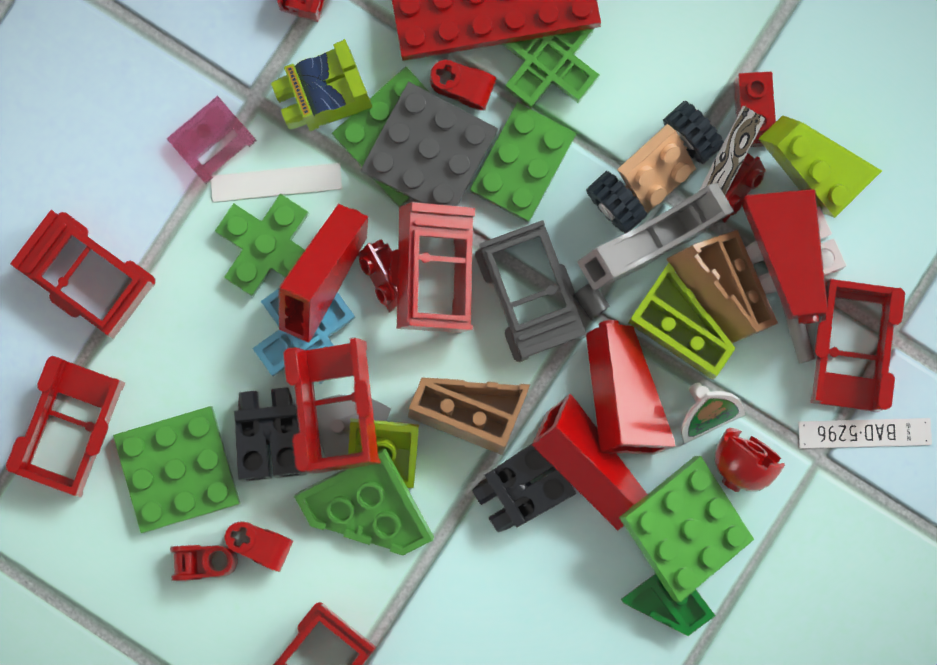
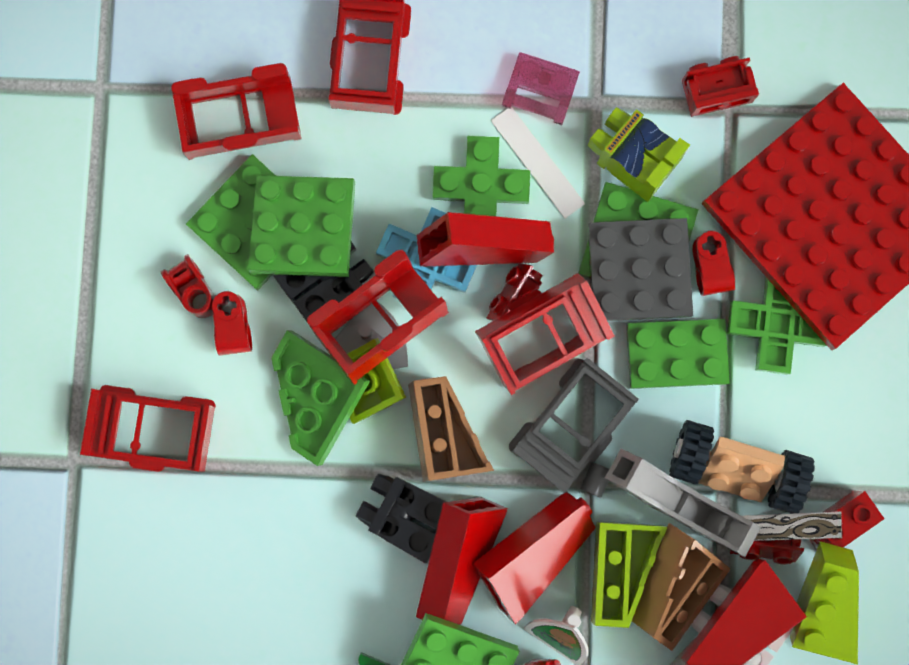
camera: 55 degrees right, 0 degrees up
none -> bright green plate [248,176,356,277]

